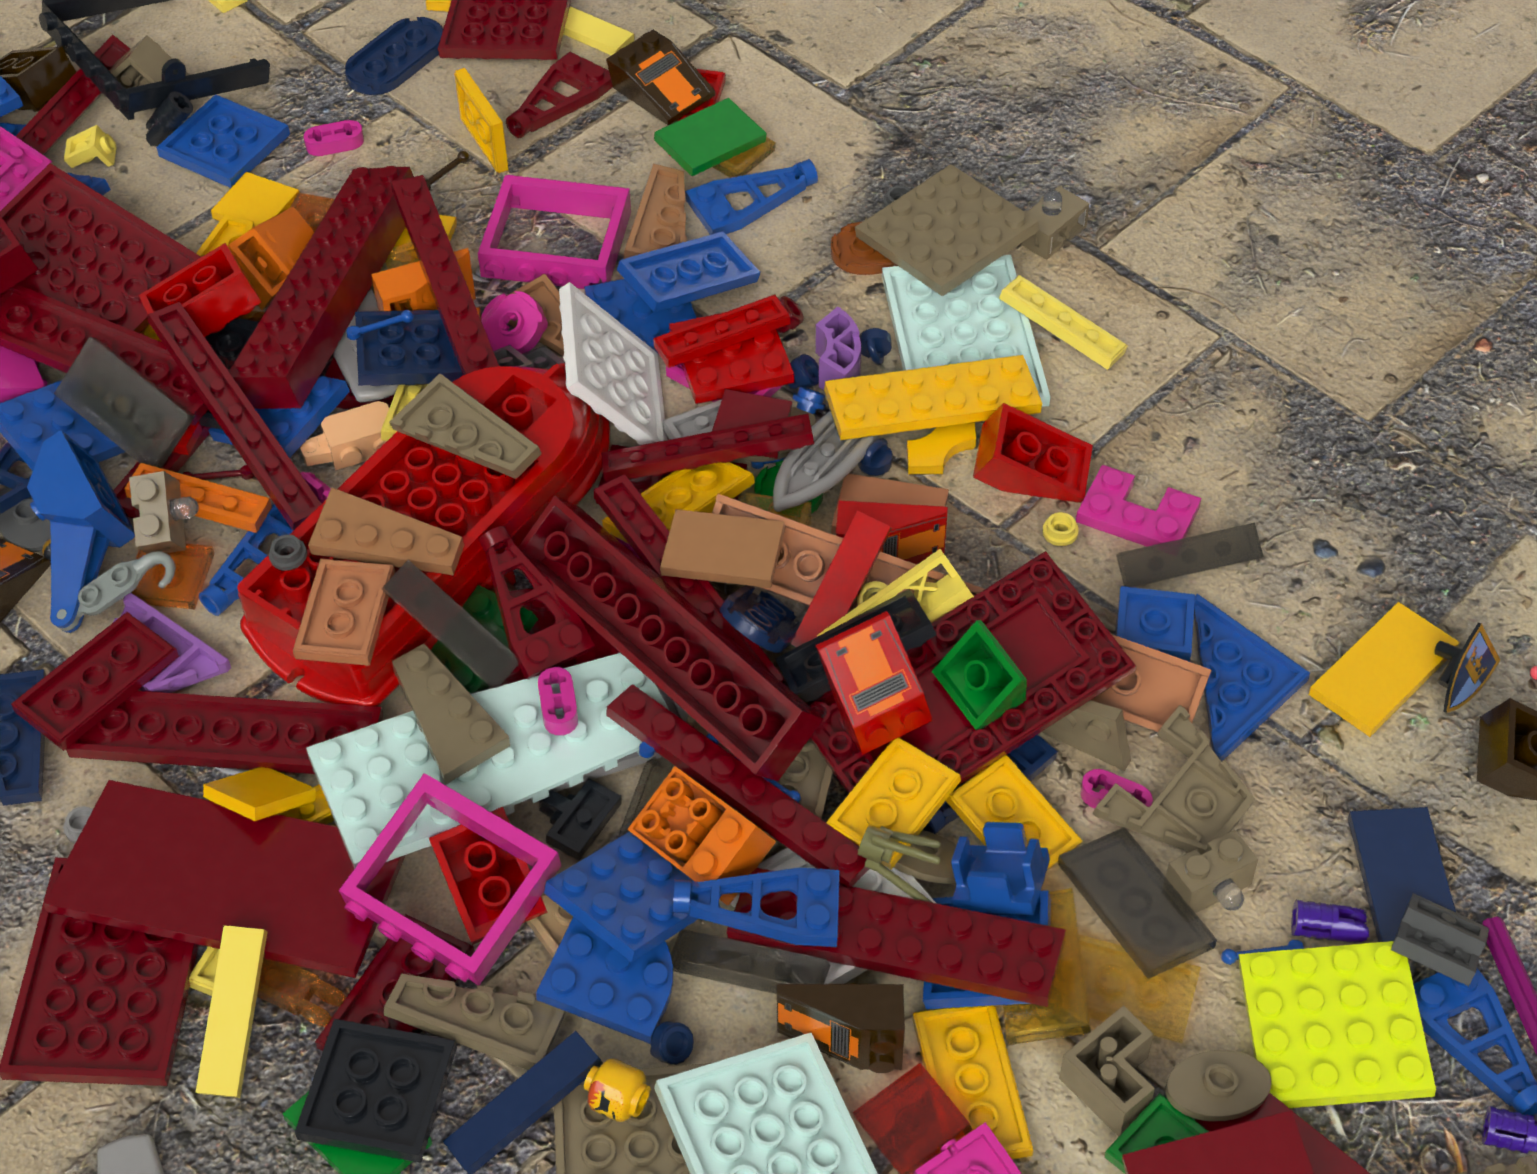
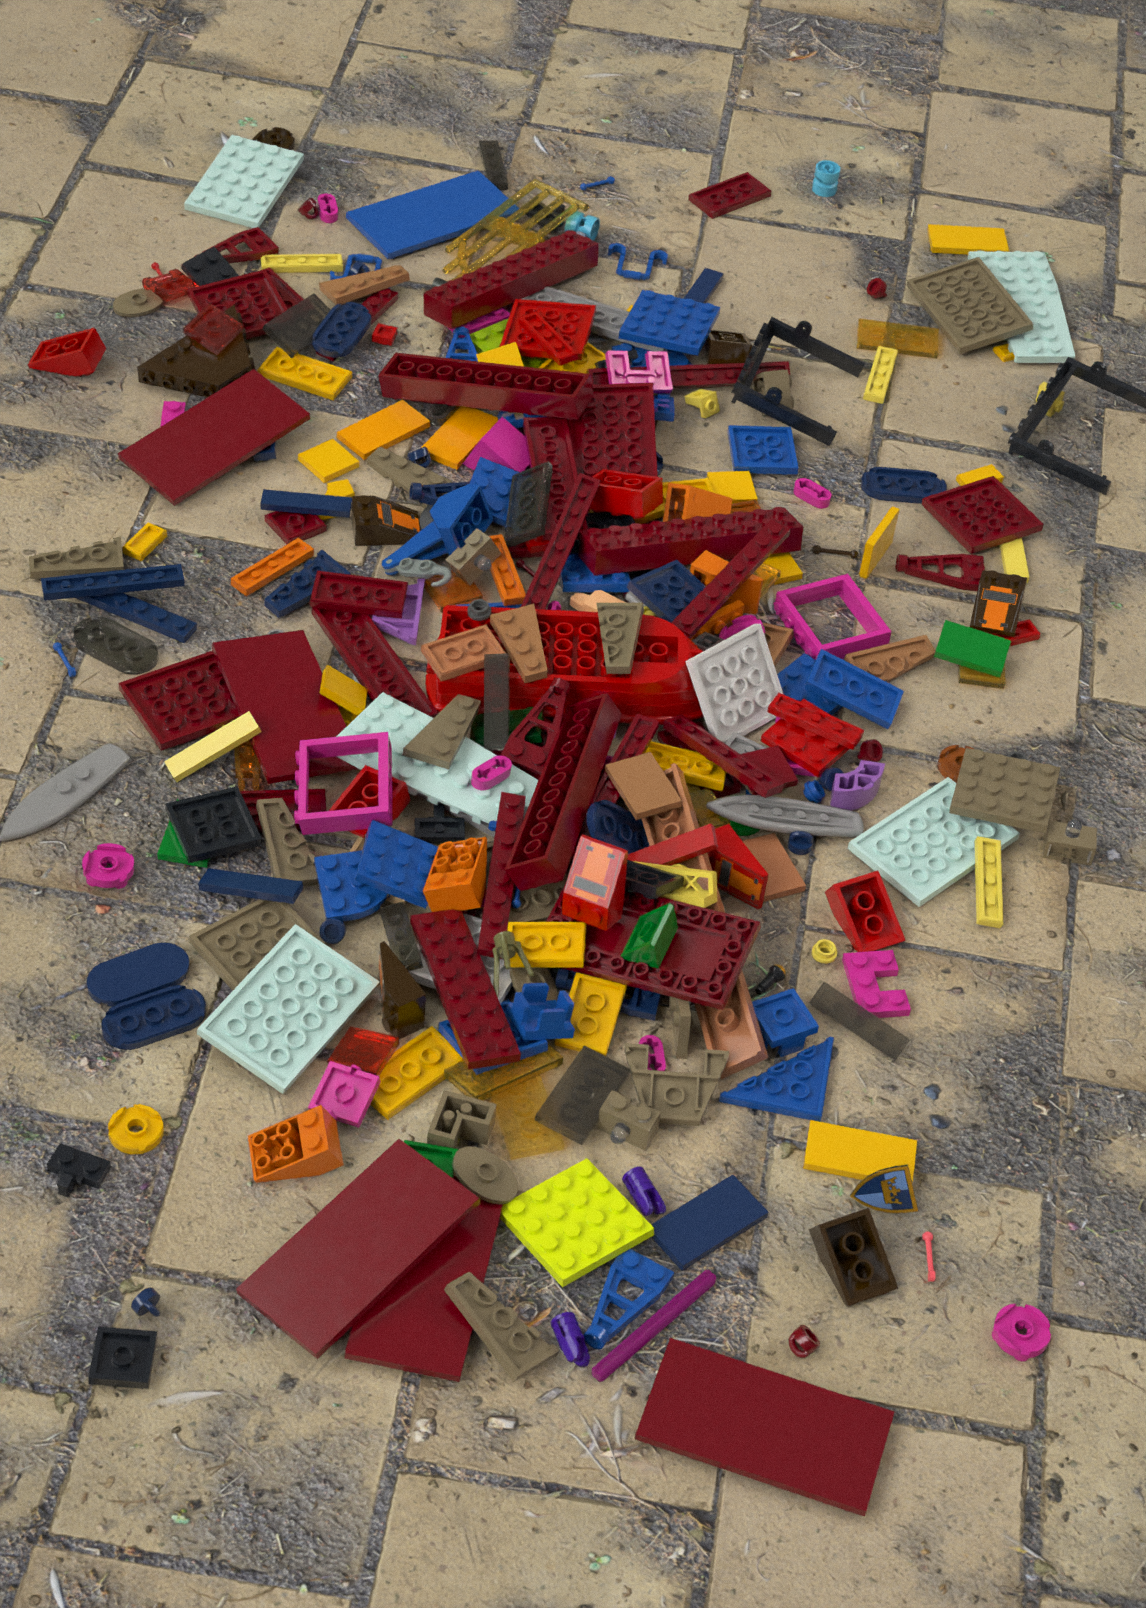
camera: 50 degrees right, 5 degrees down
black hinge [146,91,193,147] -> none
blue hinge [346,310,414,340] -> none
yellow head [584,1058,650,1122] -> none
blue plate [673,868,839,947] -> none
blue plate [685,159,818,235] -> none
yellow plate [824,355,1043,440] -> none
dark blue tile [859,328,892,365] -> none
yellow tile [907,422,976,474] -> none
blue hinge [1221,940,1304,965] -> none
dark grey slope [1391,893,1489,986] -> none

